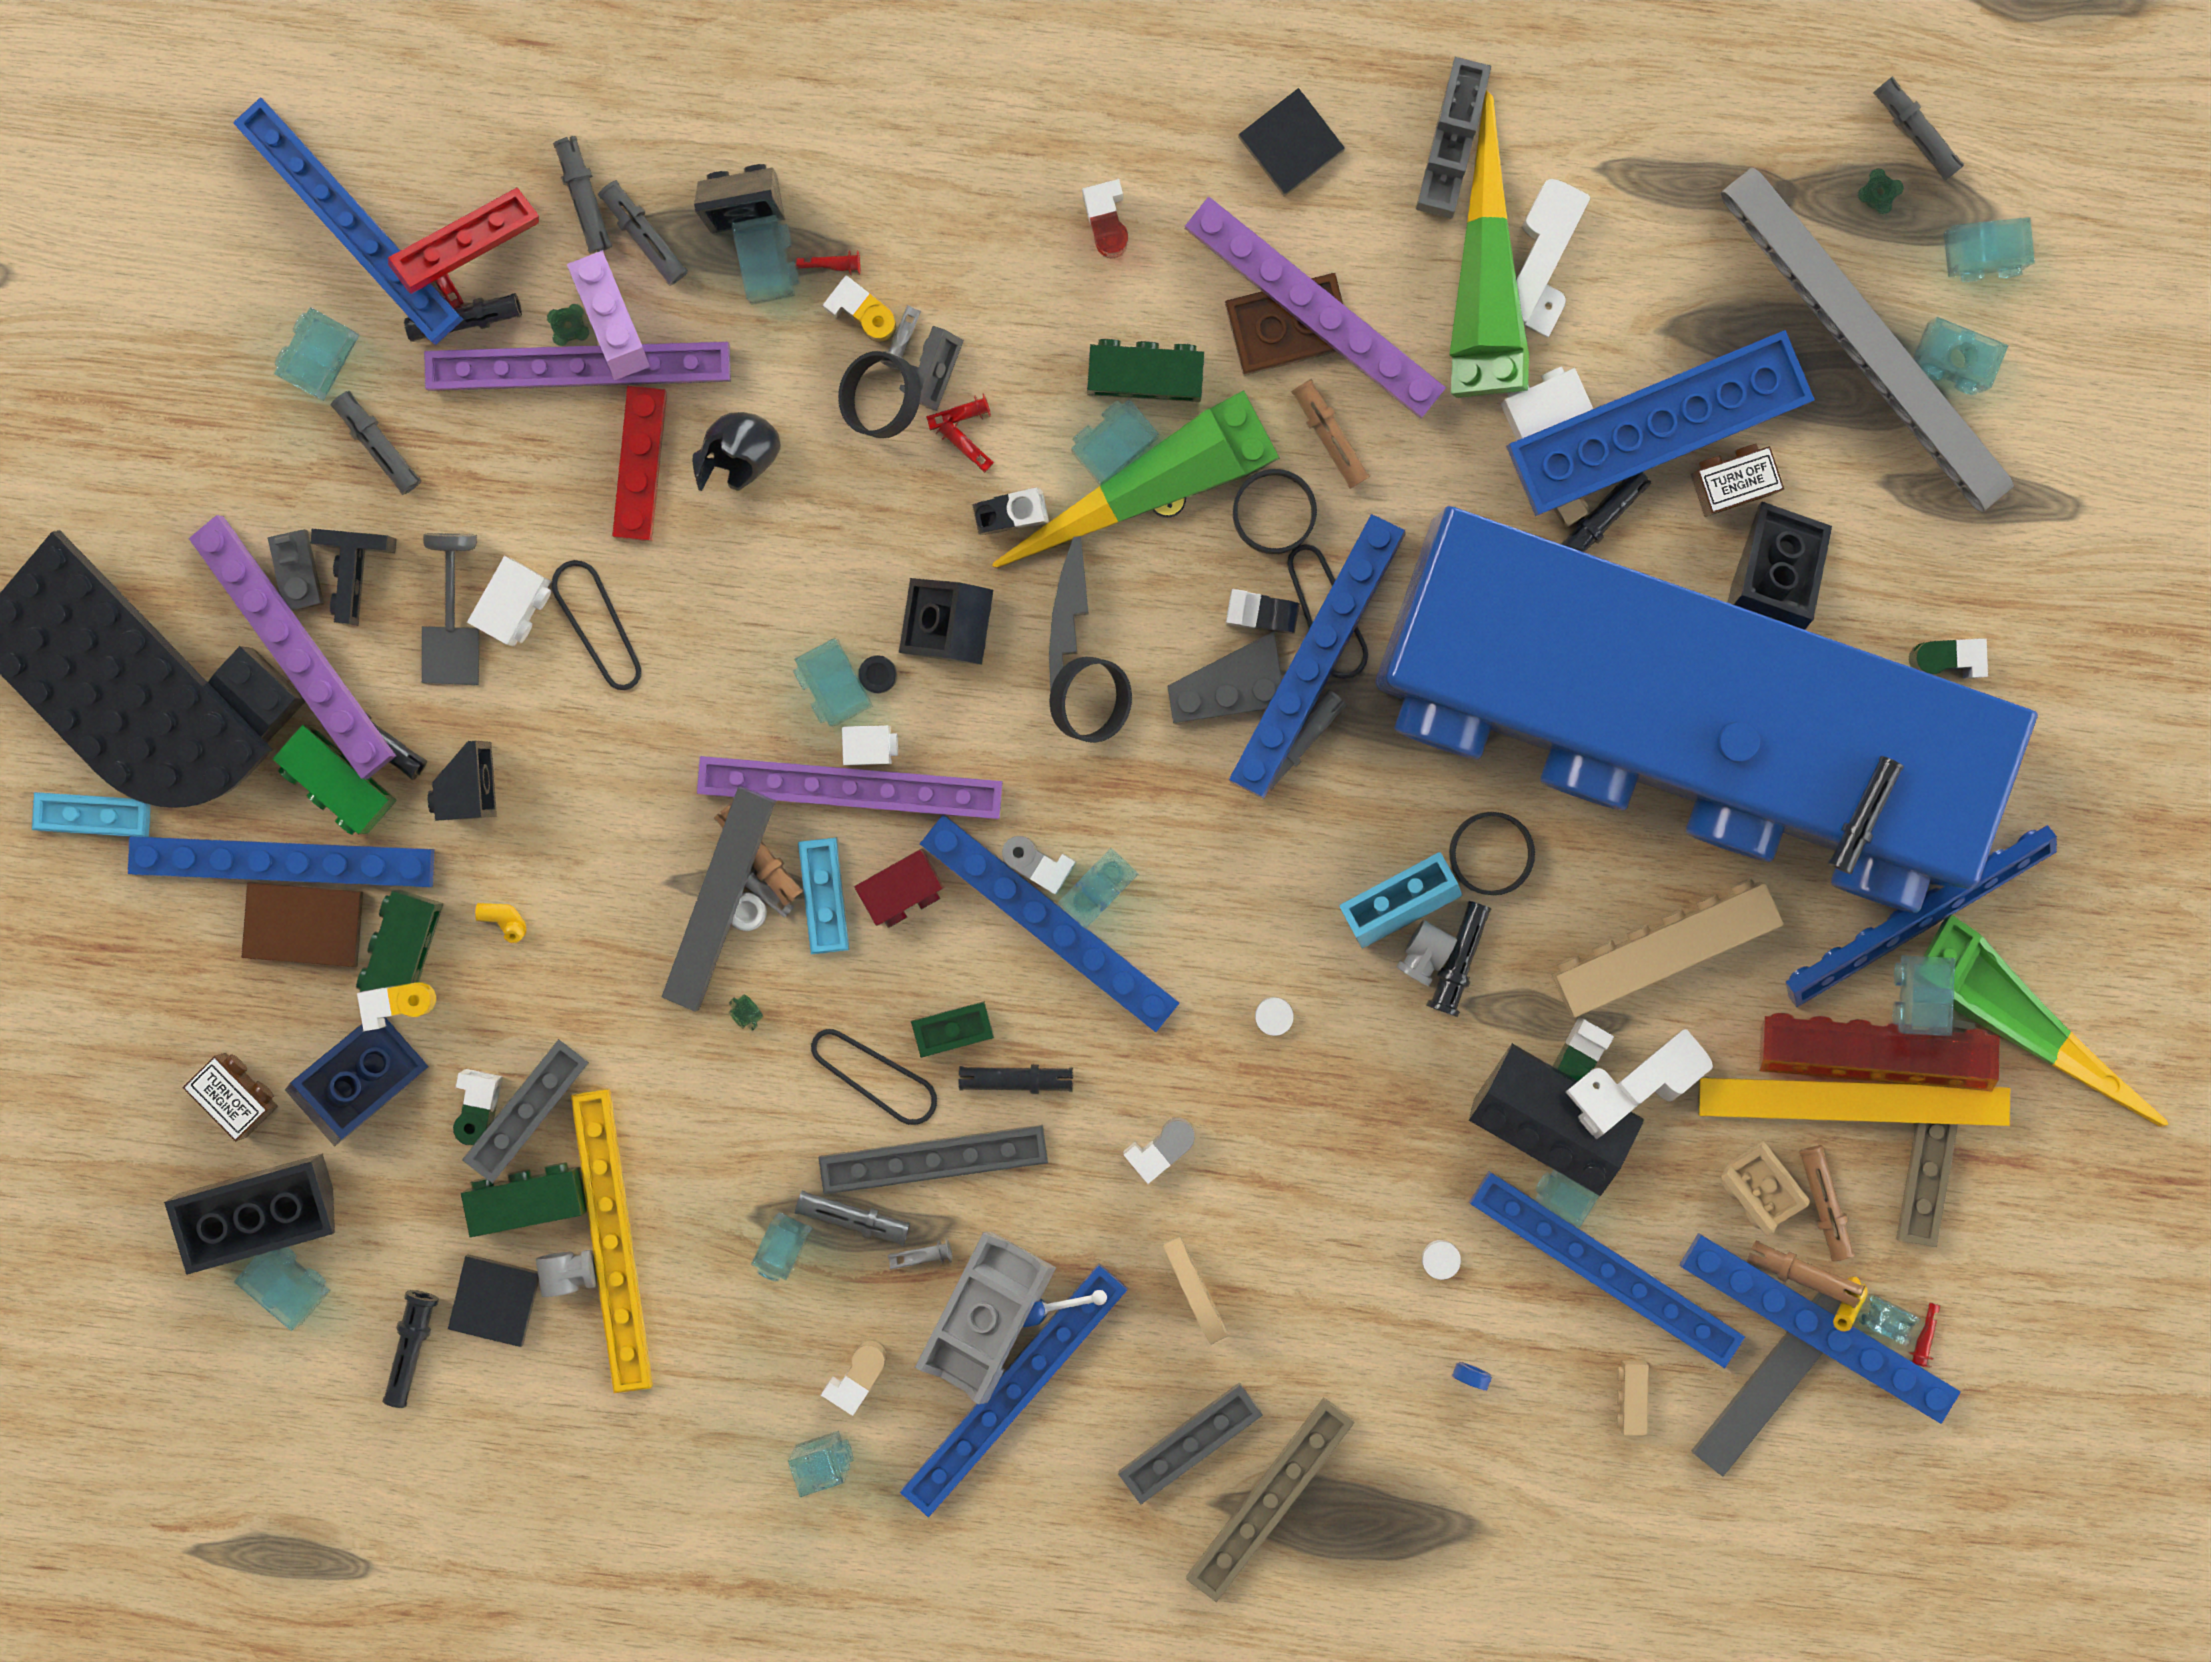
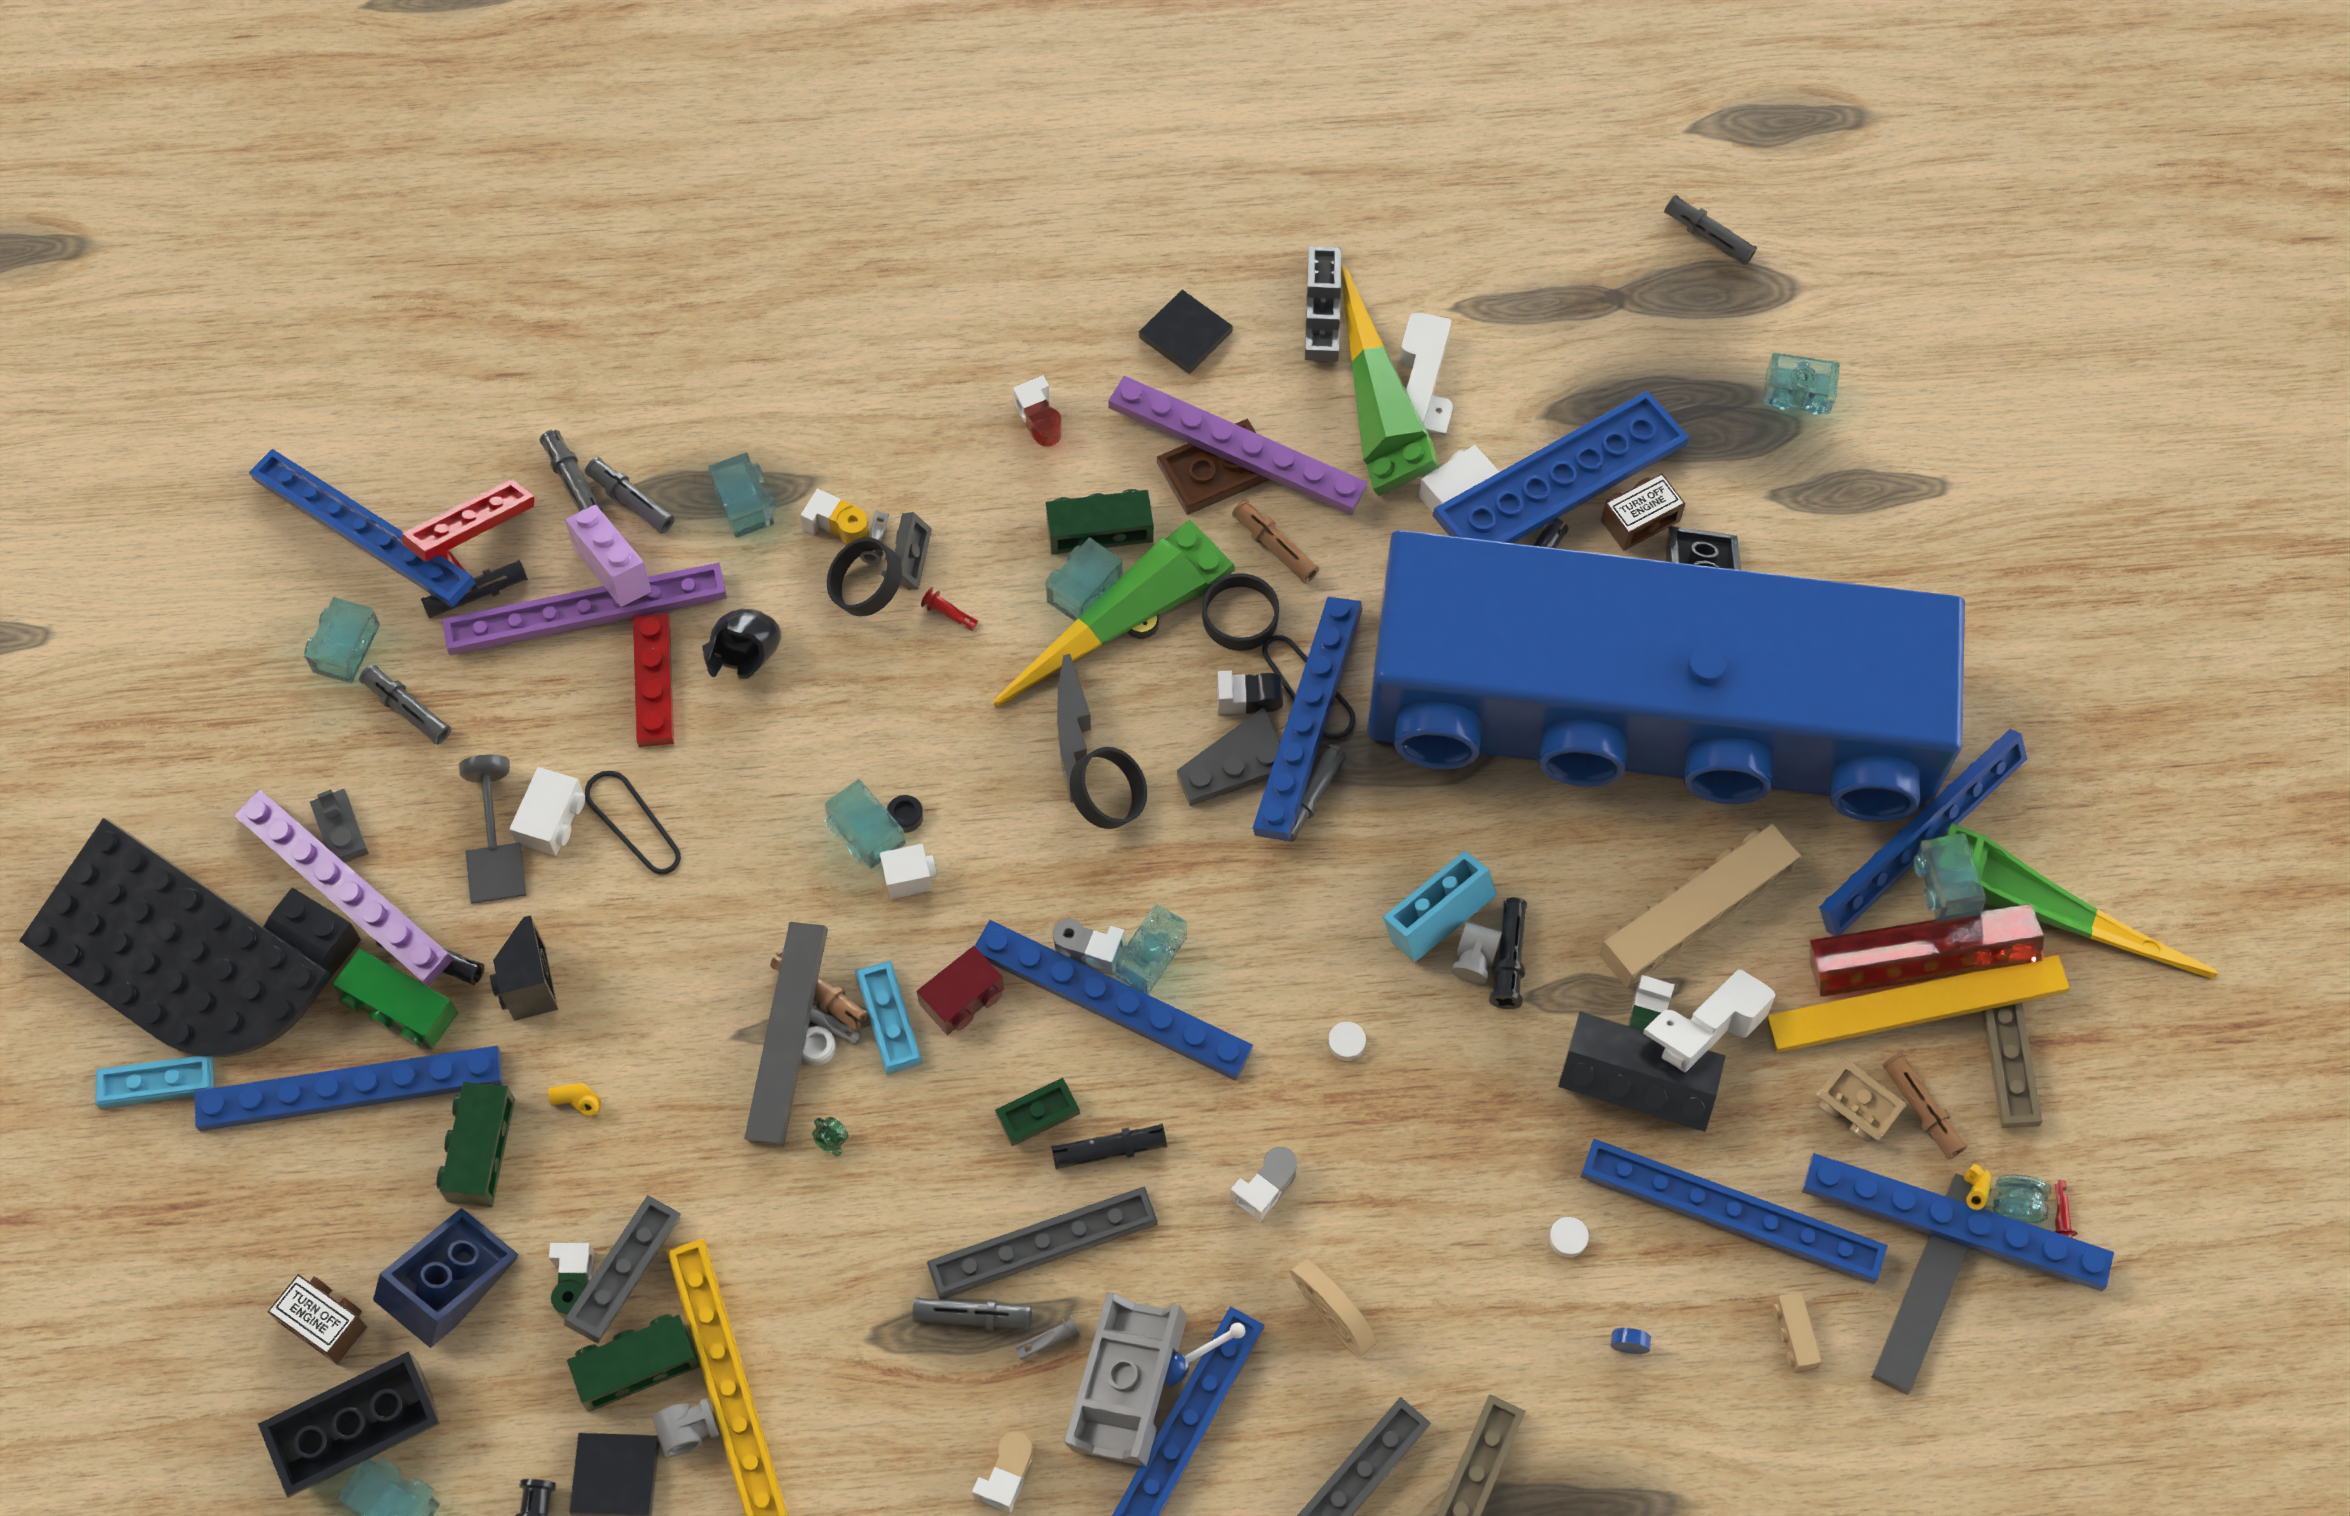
camera: 10 degrees left, 25 degrees down
reddish brown tile [241,882,363,967] -> none
black bracket [310,528,397,626] -> none
leg [357,982,436,1031] -> none
clear green plate [547,304,589,346] -> none
black slope [694,164,785,233] -> none
medium lavender plate [697,756,1003,819] -> none
clear light blue brick [751,1212,813,1282] -> none
red piece [796,250,861,276] -> none
black piece [811,1029,937,1125] -> none
black slope [899,578,994,665] -> none
red piece [926,393,991,431] -> none
leg [972,487,1049,535] -> none
black tyre [1449,812,1535,896] -> none
clear light blue brick [1535,1170,1599,1228] -> none
light grey beam [1720,167,2014,512] -> none
medium nougat pin [1747,1240,1865,1309] -> none
black pin [1828,756,1904,874] -> none
clear green plate [1858,168,1904,214] -> none
clear light blue brick [1944,217,2035,282] -> none

